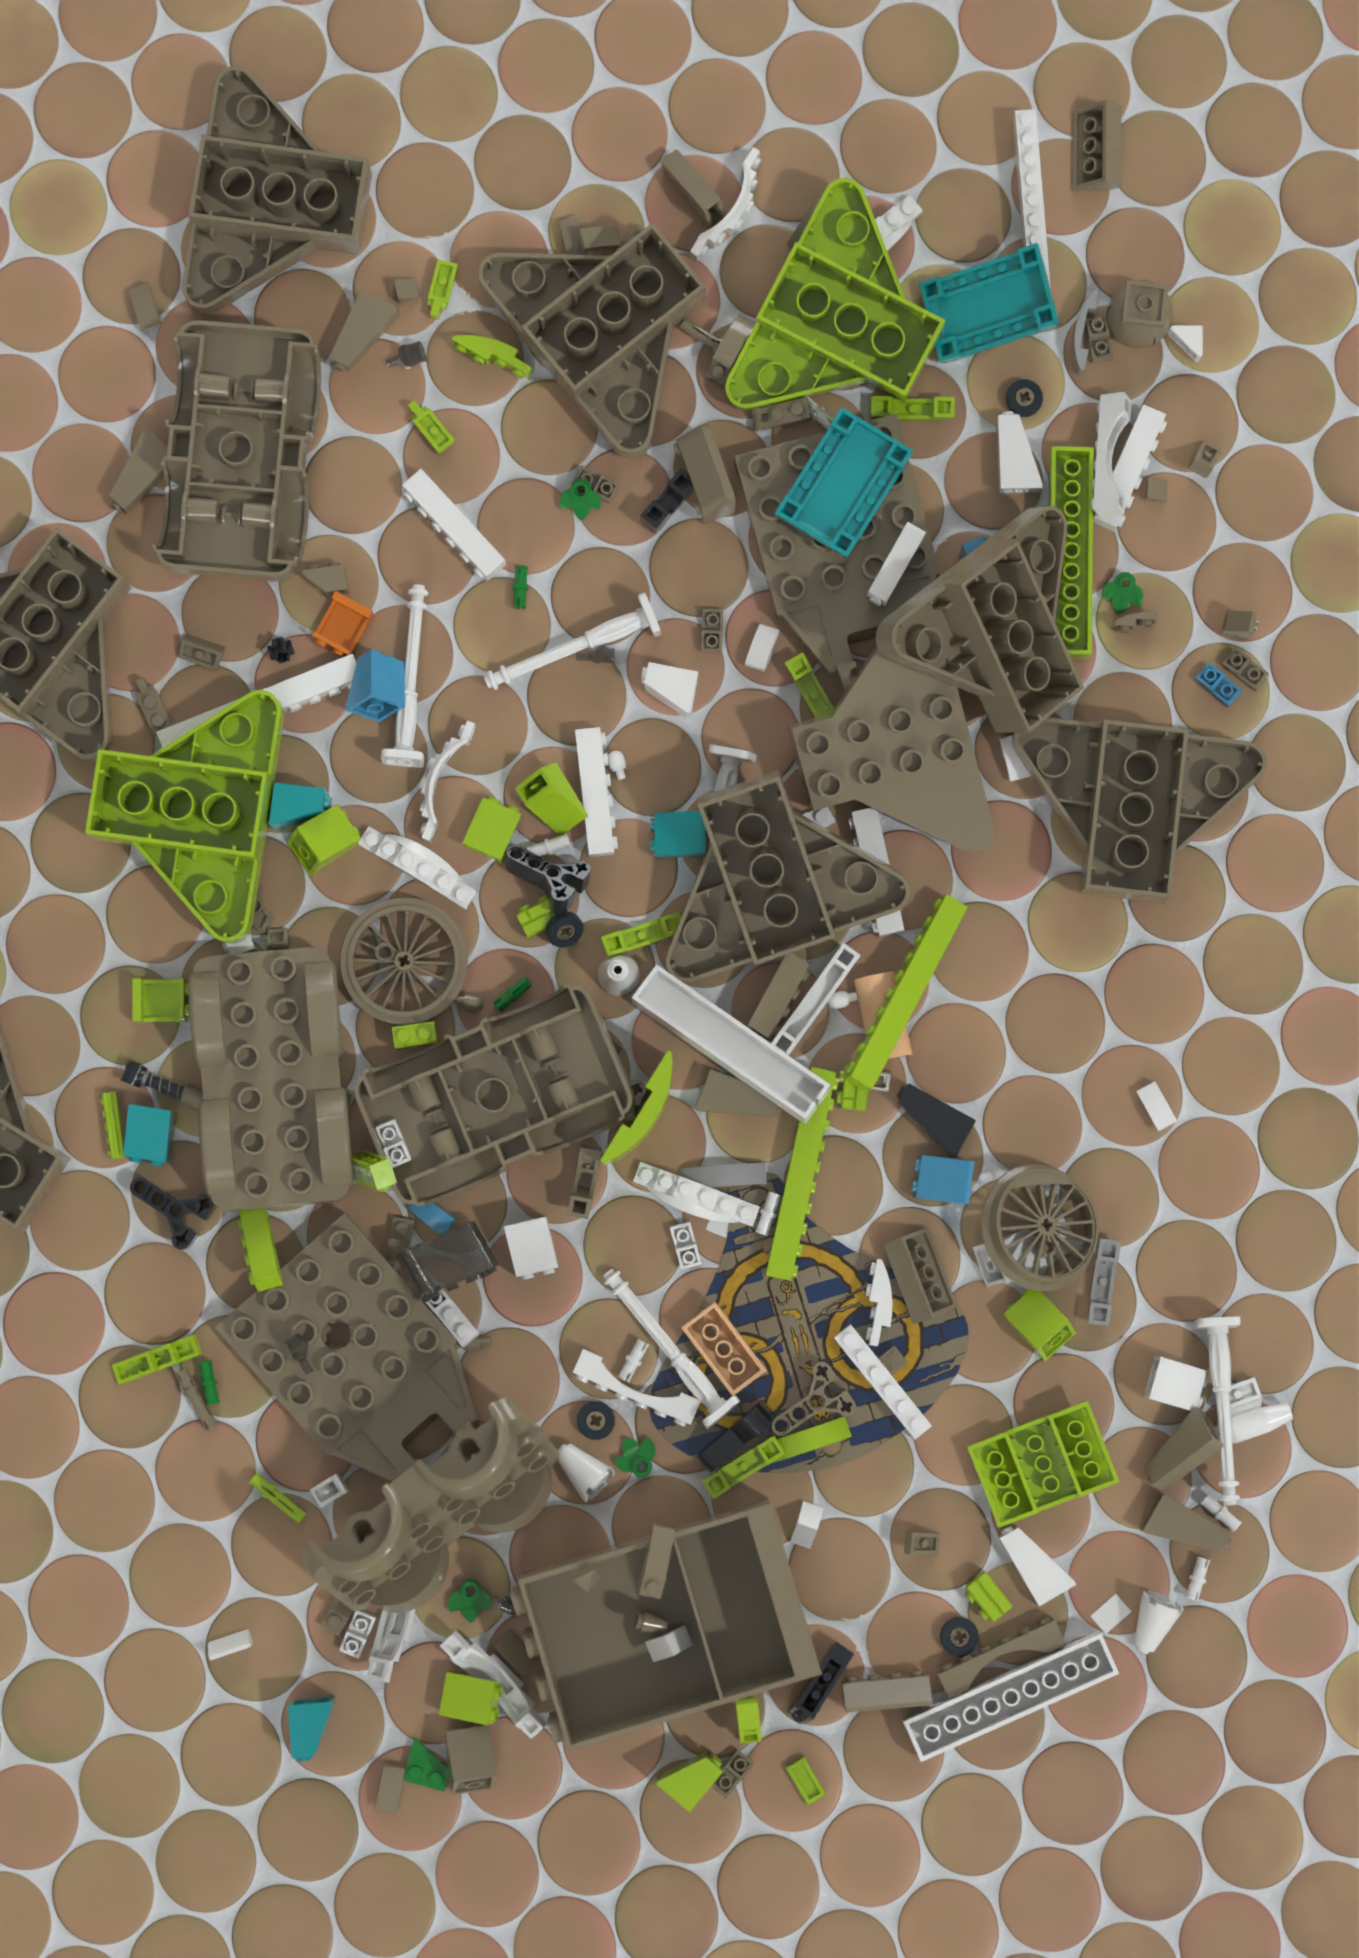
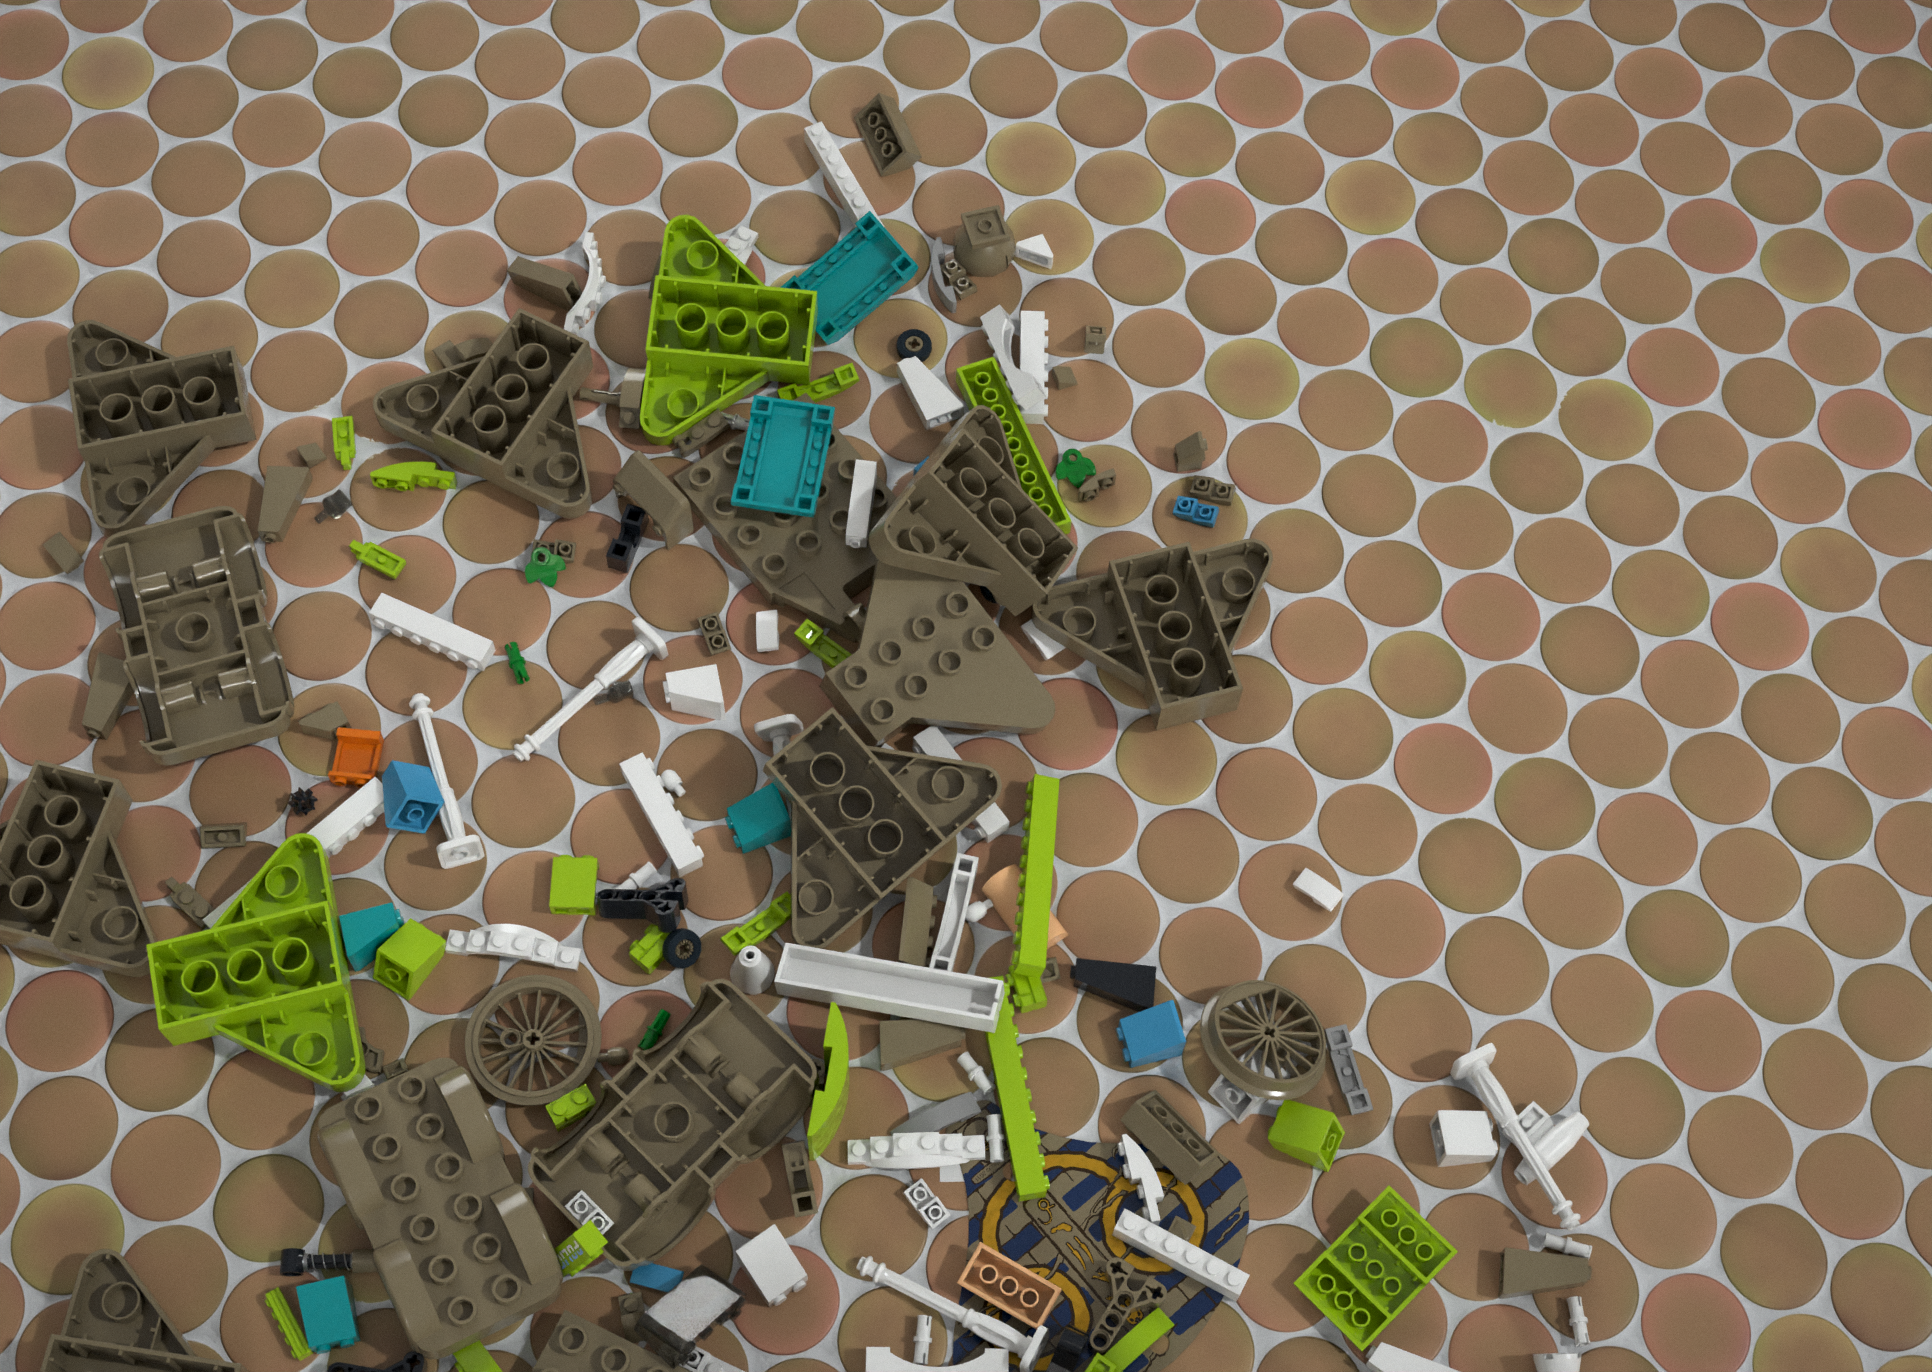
camera: 25 degrees left, 20 degrees down
lime panel [132,978,190,1023] -> none
white piece [419,720,476,843] -> none
lime slope [515,762,588,836] -> none
dark tan slope [1145,1407,1224,1491] -> none
none -> white pin [957,1052,995,1095]

